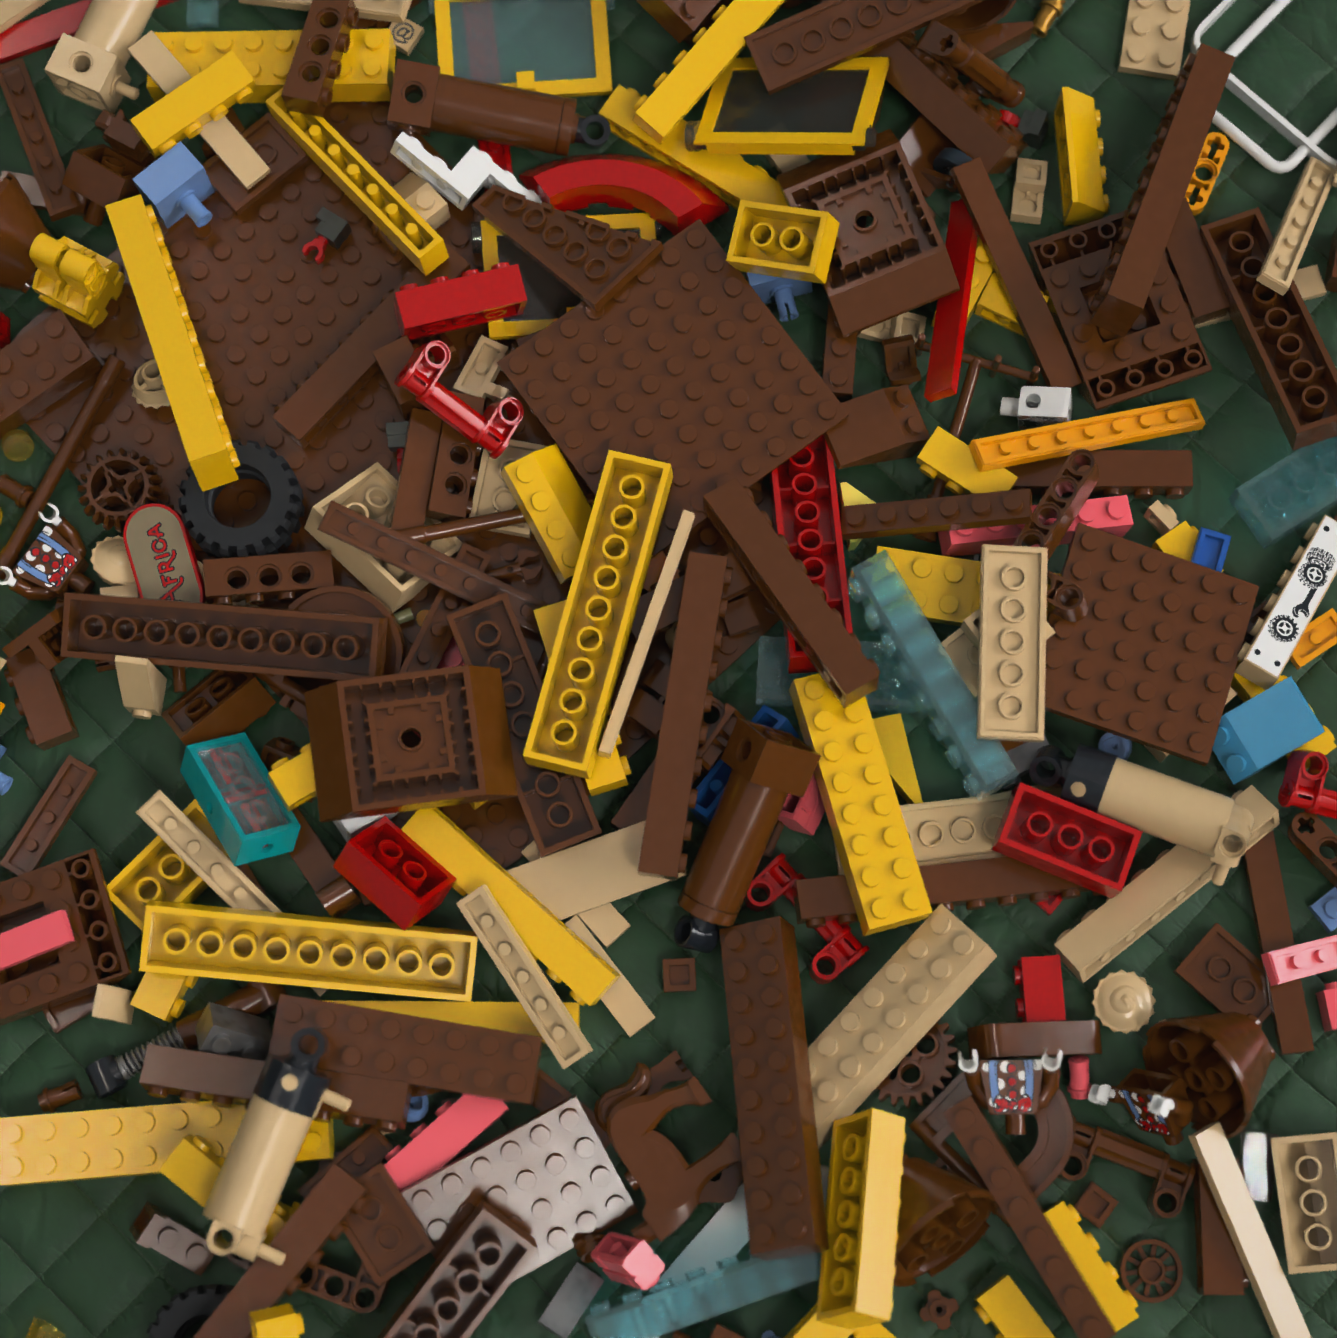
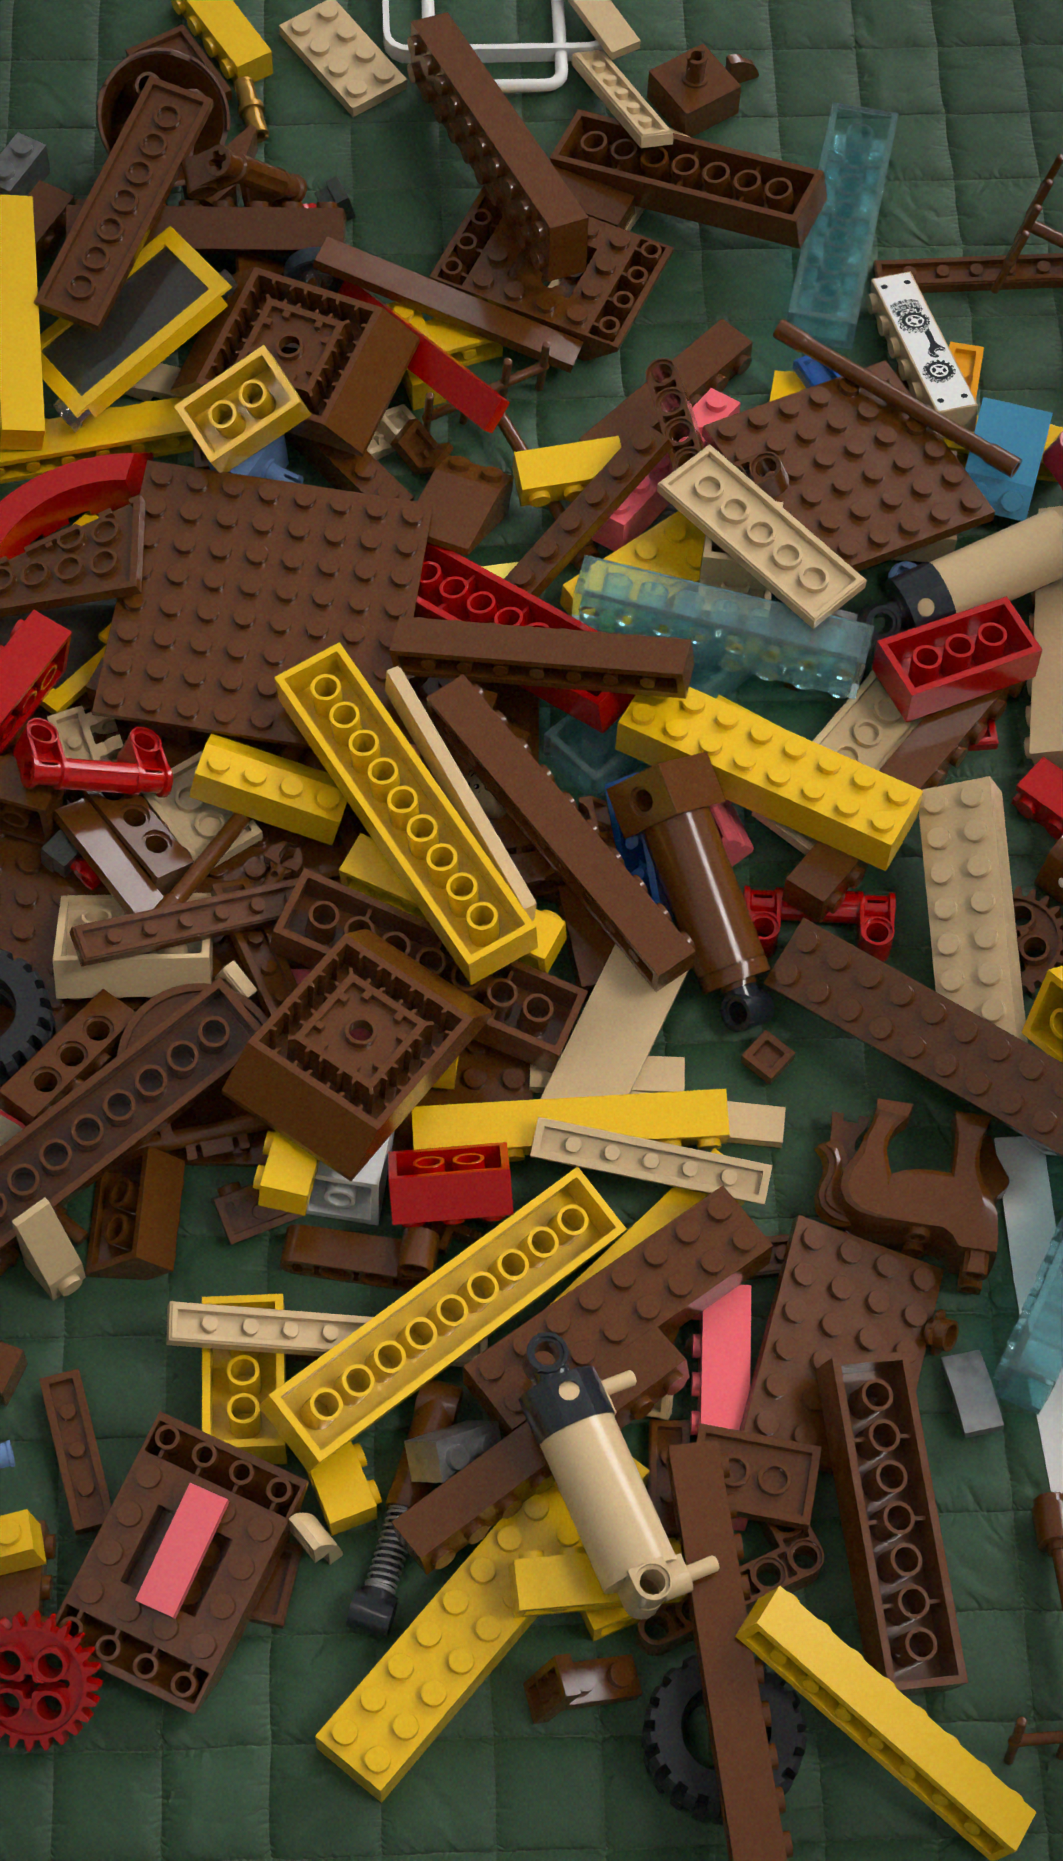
camera: 50 degrees left, 15 degrees down
reddish brown pin [38,1079,83,1113] -> none
brick [180,732,301,866] -> none
coral brick [590,1232,665,1290] -> none
light orange tile [969,398,1206,472] -> none
white torso [1000,386,1073,430] -> none
tan slope [1010,157,1048,225] -> none
yellow slope [1053,87,1109,226] -> none
tan plate [1143,500,1179,536] -> none
none -> tan tile [215,960,258,1000]
none -> reddish brown piece [773,319,1022,478]

